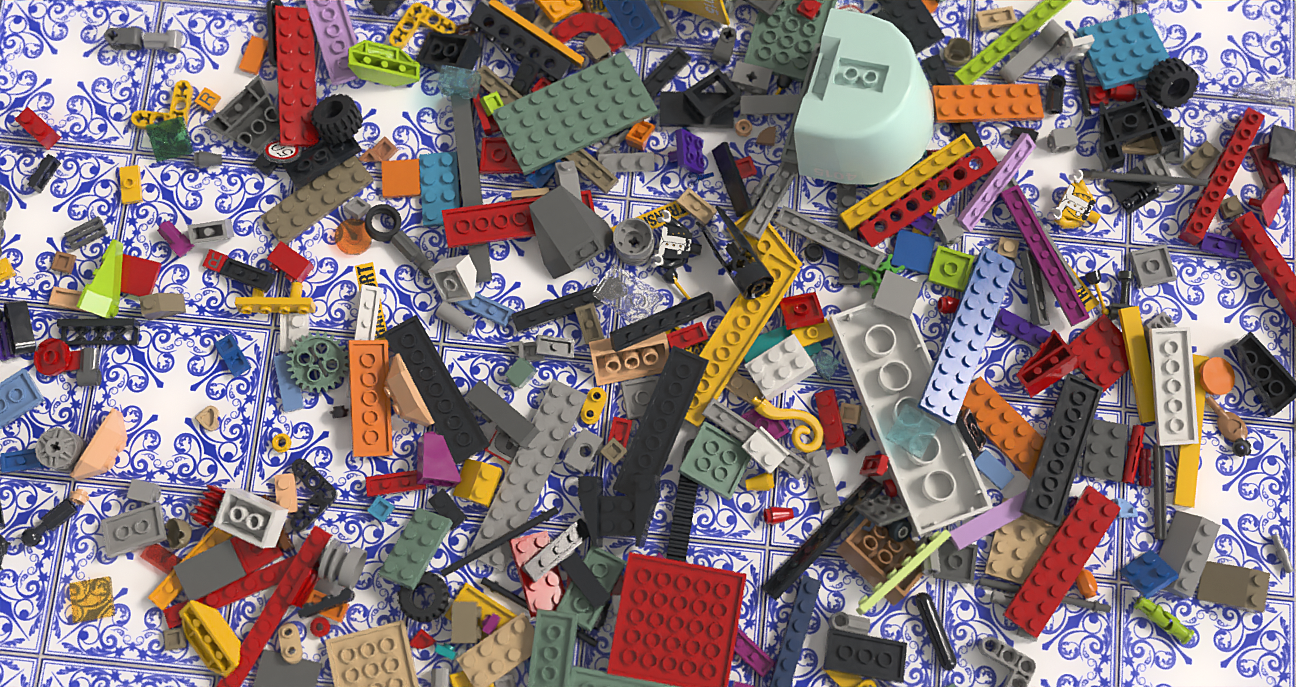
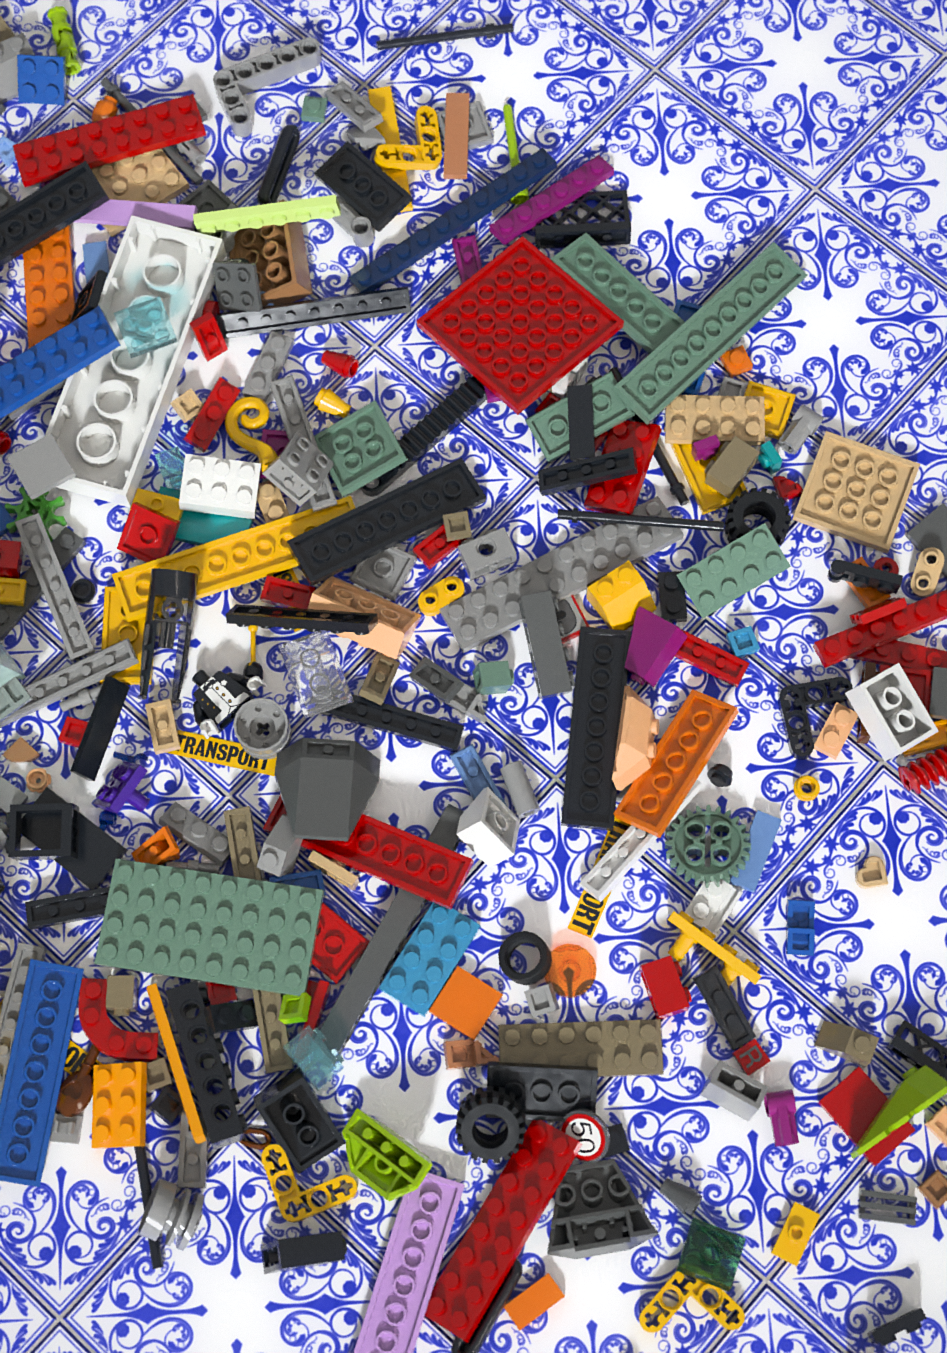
camera: 140 degrees left, 5 degrees down
light orange tile [194,87,222,113] -> none
light grey wheel [318,539,367,590] -> none
dark grey piece [391,230,436,278] -> none
black wedge [578,475,660,547] -> none
white plate [741,426,790,475] -> none
black tile [845,427,870,454] -> none
none -> light grey bracket [262,431,334,507]

